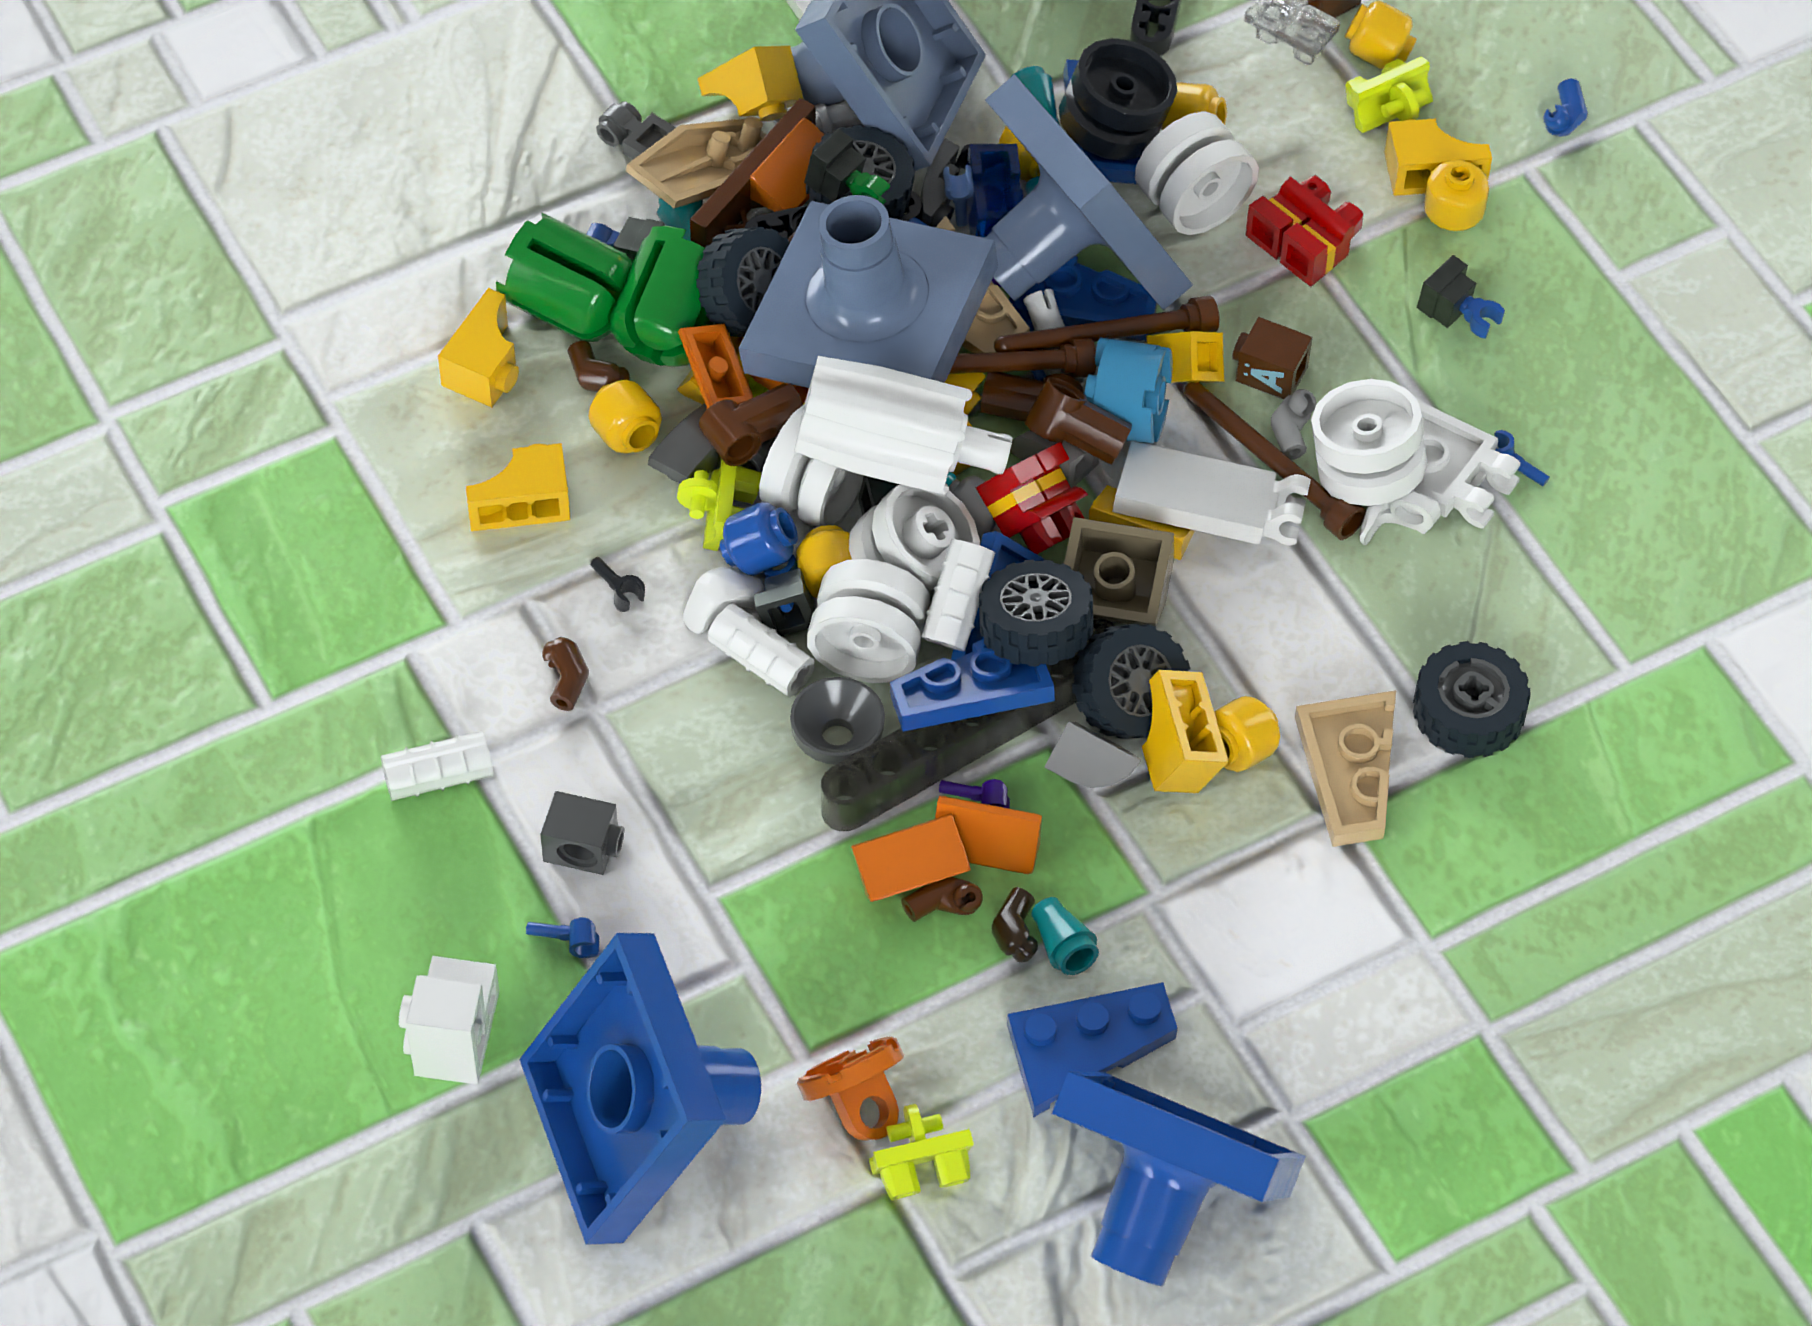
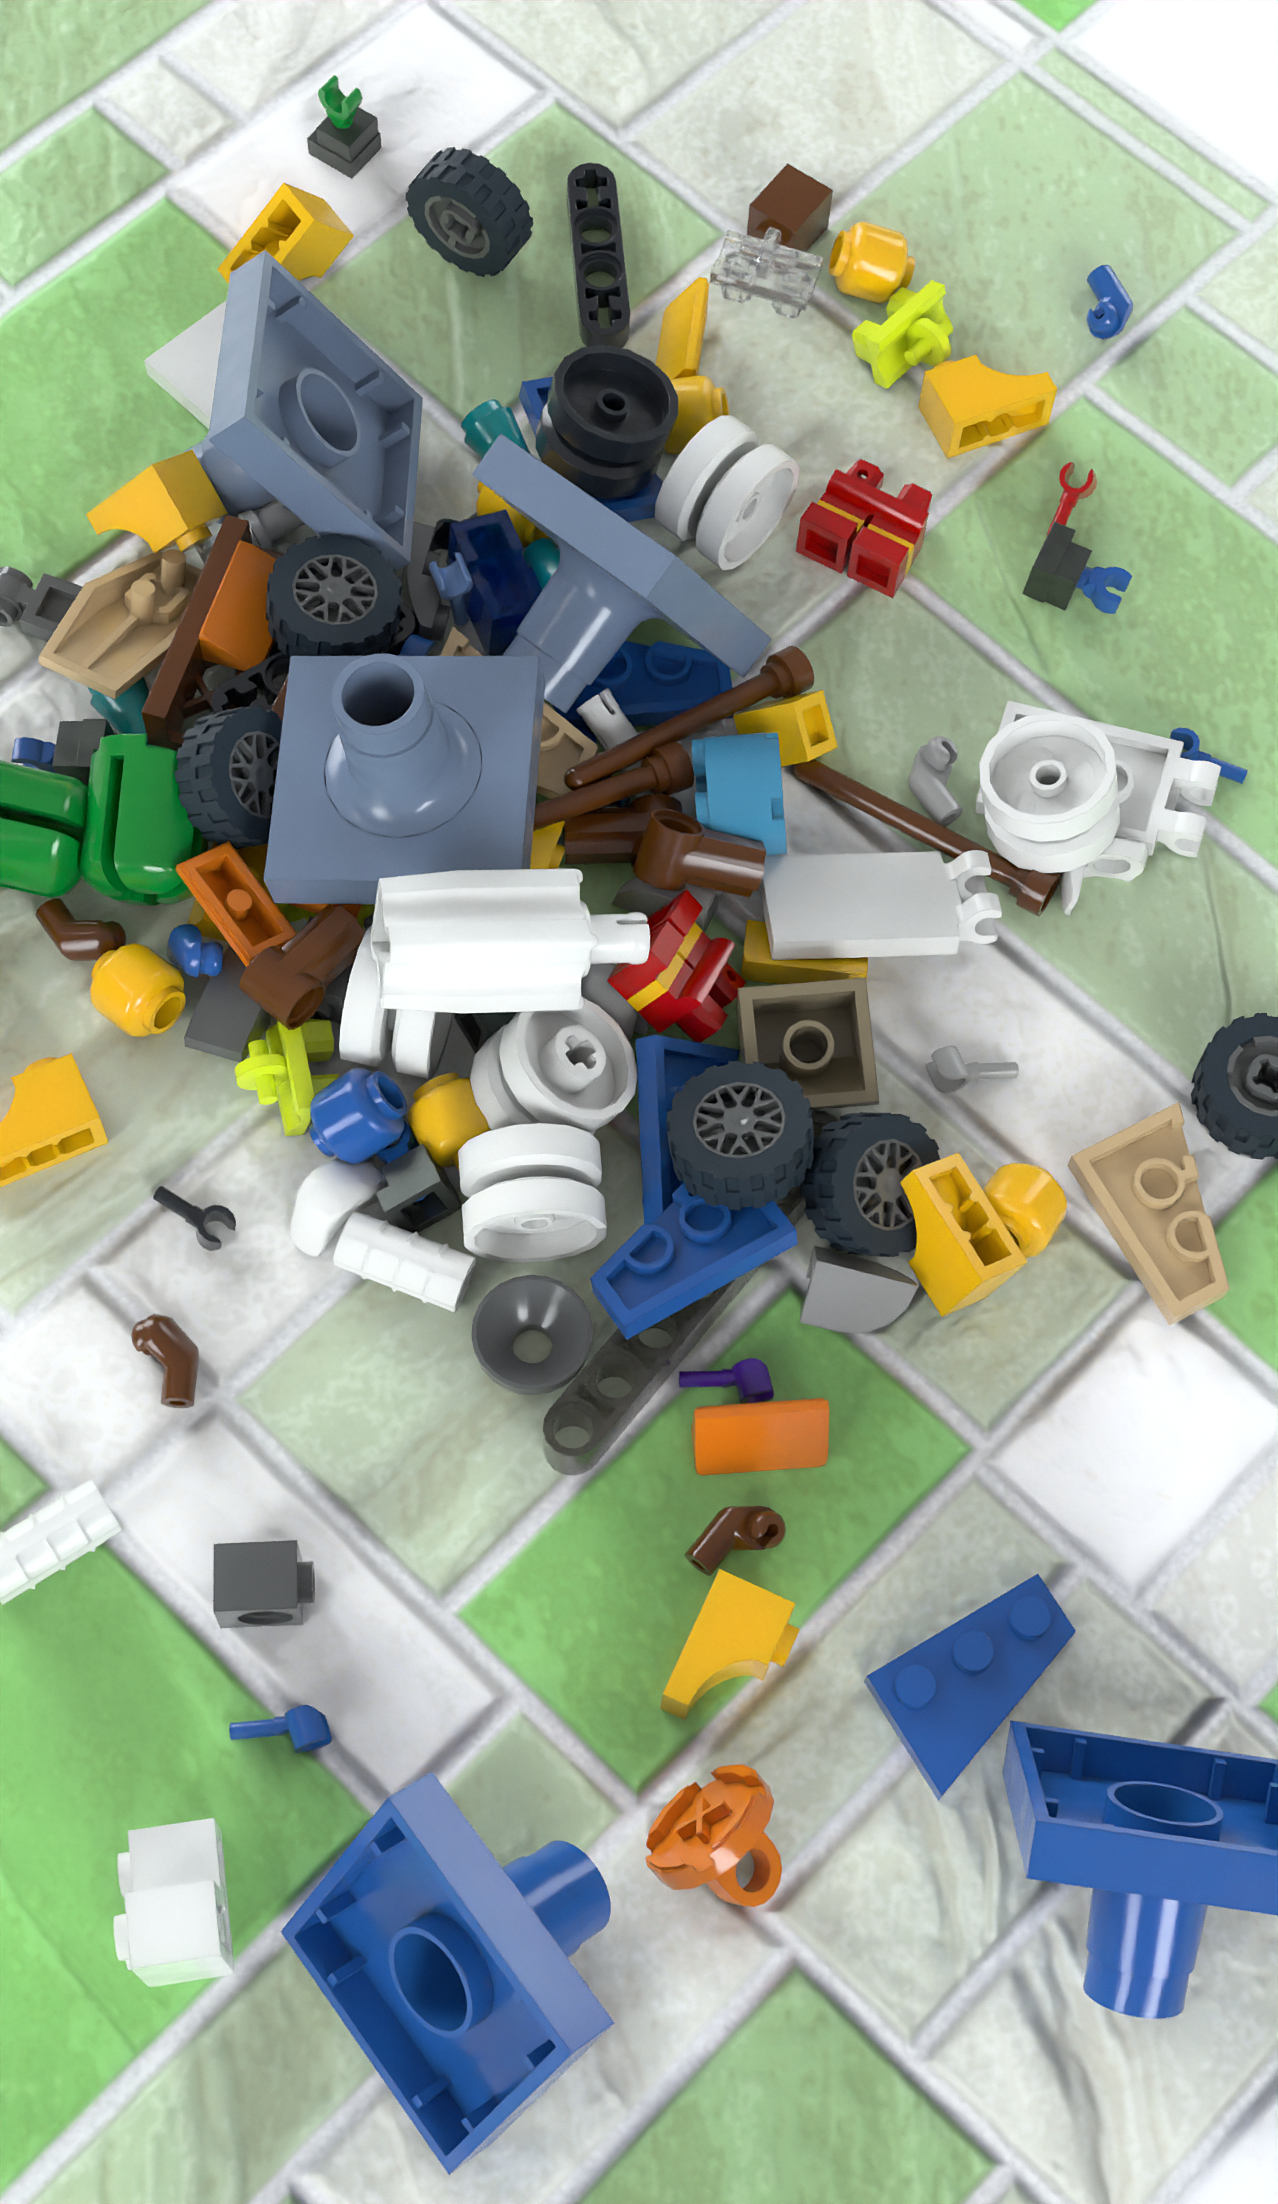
camera: 20 degrees left, 10 degrees up
pearl dark grey piece [804,128,890,204] -> none
orange slope [851,814,971,902] -> none
neon yellow hips [869,1103,974,1200] -> none
white axle [921,539,995,651] -> none
dark brown arm [992,887,1038,963] -> none
teal cone [1031,897,1099,975] -> none
reddish brown brick [1232,317,1313,399] -> none
yellow head [1424,161,1489,231] -> none
none -> blue arm [167,924,223,978]
none -> yellow slope [655,277,710,379]
none -> yellow arch [660,1569,800,1720]
none -> light grey hand [925,1045,1019,1093]
none -> red hand [1047,462,1097,535]

